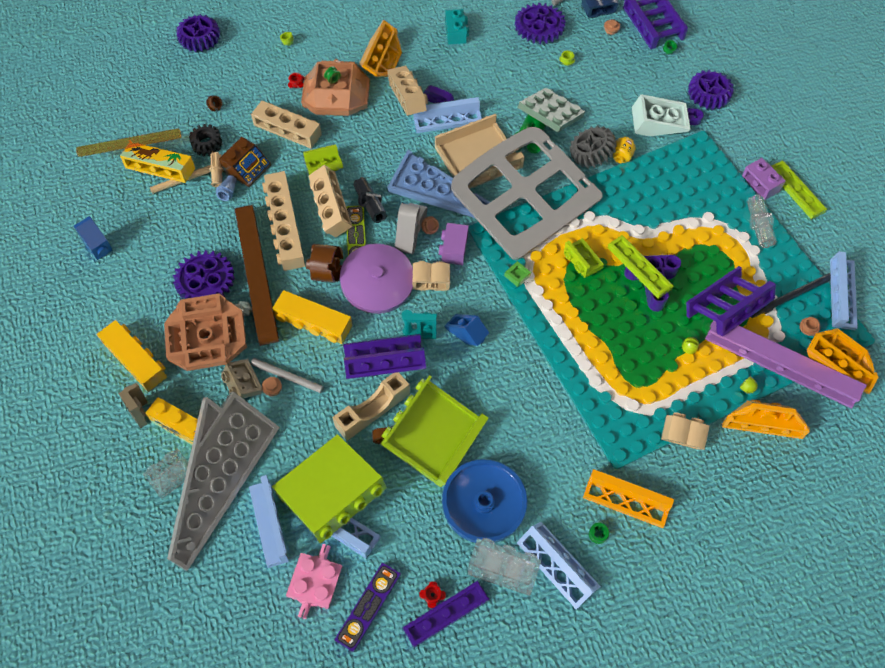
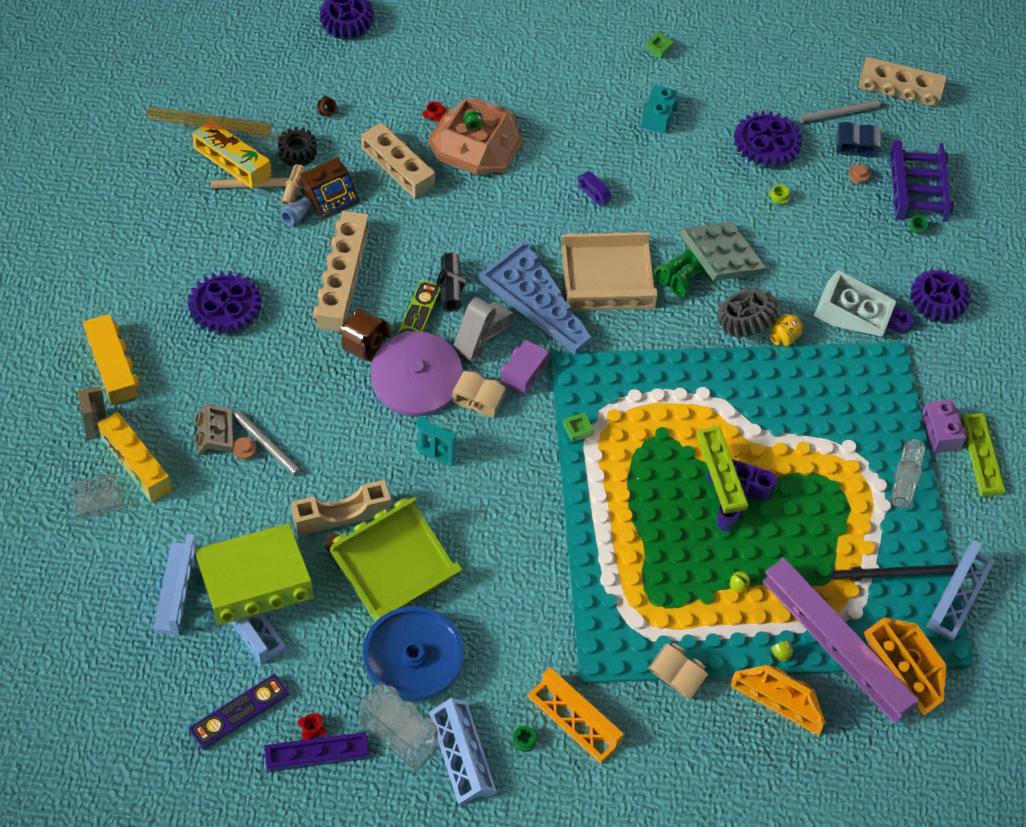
camera: 20 degrees right, 5 degrees down
blue slope [74,216,113,260] -> none
nougat piece [164,293,247,371] -> none
light grey wing [167,392,280,571] -> none
light aqua plate [234,301,253,316] -> none
reddish brown beam [235,205,279,346] -> none
yellow brick [273,290,353,344] -> none
lime hinge [280,32,294,46] -> none
bright pink plate [286,544,342,619] -> none
lime bracket [303,144,343,175] -> none
tan brick [309,165,352,238] -> none
dark purple fence [343,334,426,379] -> none
light orange wedge [360,20,402,77] -> none
tan brick [387,66,428,116] -> none
light blue fence [413,97,482,133] -> none
nougat plate [421,216,439,234] -> none
blue slope [444,314,489,346] -> none
light grey window [451,127,602,260] -> none
lime bracket [564,238,604,278] -> none
dark purple fence [686,266,776,337] -> none
nougat plate [800,317,820,336] -> none

